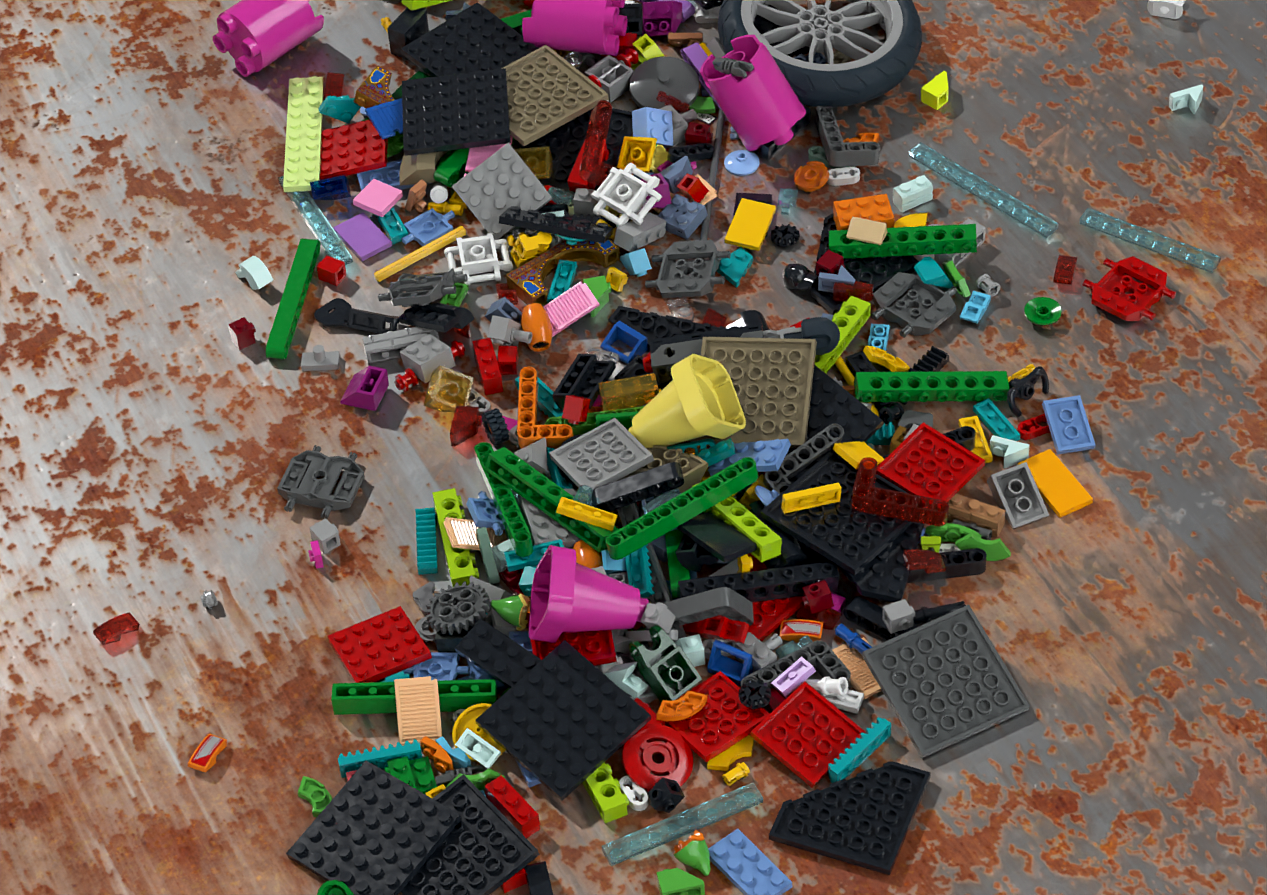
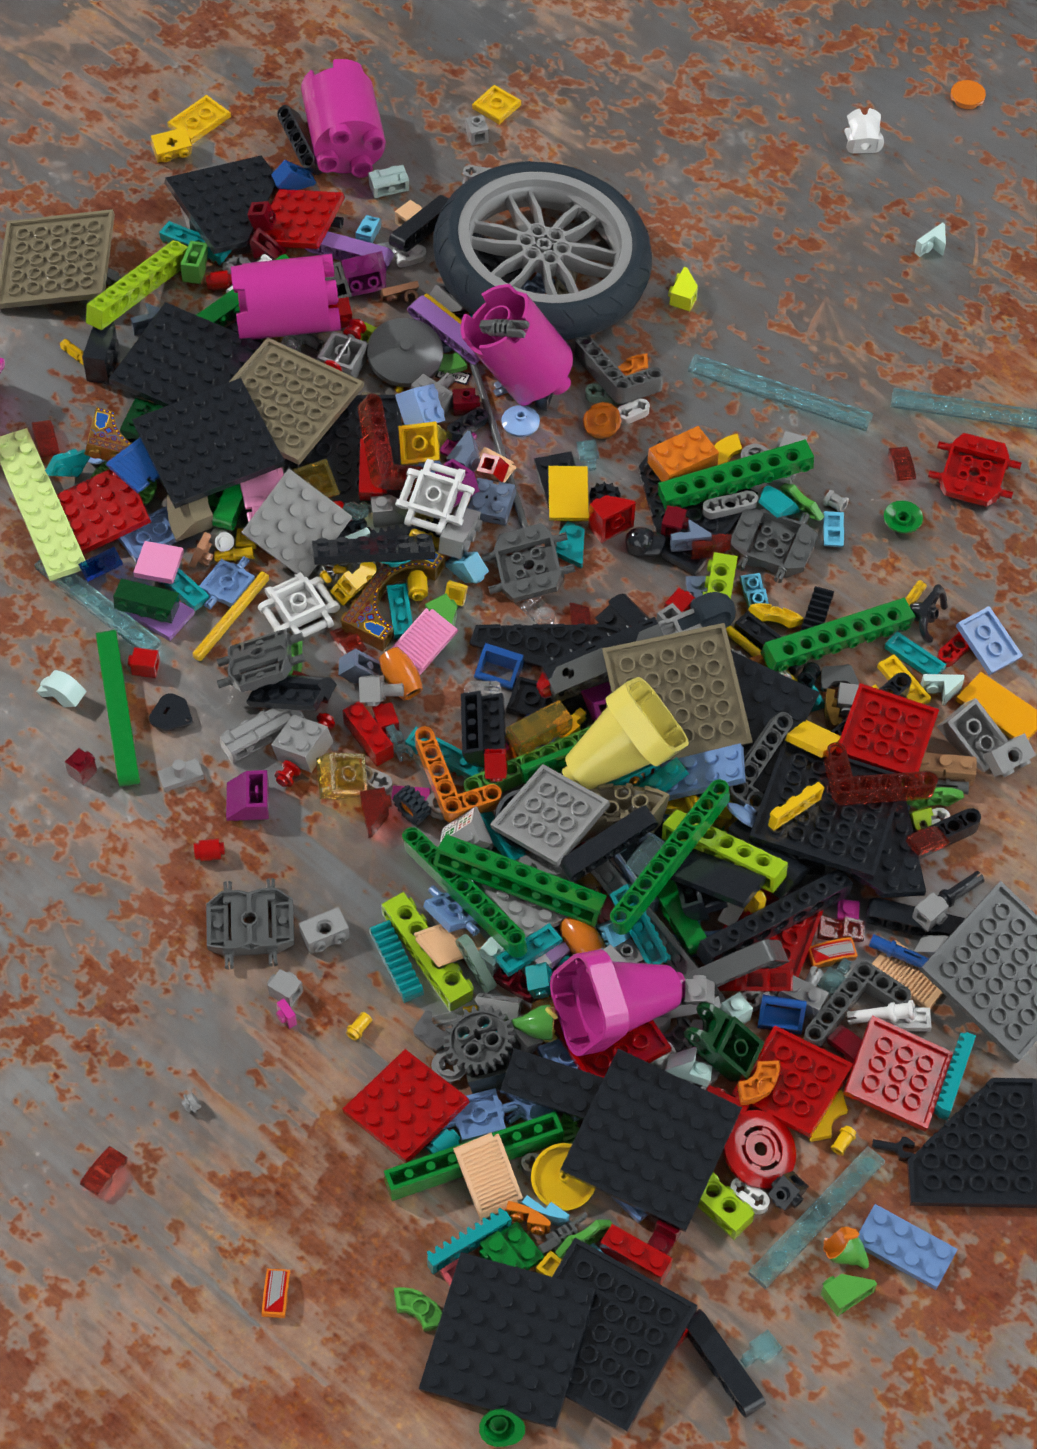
camera: 25 degrees left, 10 degrees up
black plate [348,308,400,334] -> none
light aqua slope [455,728,501,769] -> none
yellow tile [556,497,618,531] -> none
clear light blue piece [573,485,593,506] -> none
neon yellow slope [633,34,665,60] -> none
clear red axle [656,91,690,113] -> none
black gear [738,679,771,709] -> none
lavender plate [771,657,816,698] -> none
dark red brick [801,580,834,614] -> none
tan slope [846,217,887,245] -> none
light aqua brick [893,175,933,212] -> none
bright green tile [955,533,1011,561] -> none
none -> dark green brick [113,578,180,623]
none -> red brick [193,838,225,862]
none -> light grey brick [299,907,350,954]
none -> yellow pin [346,1012,372,1041]
none -> clear light blue plate [386,724,413,762]
none -> yellow brick [407,570,428,601]
none -> red slope [588,495,636,543]
none -> dark red slope [647,1220,682,1255]
none -> light grey beam [702,491,758,519]
none -> black bar [872,1137,915,1161]
none -> light grey brick [983,733,1036,777]

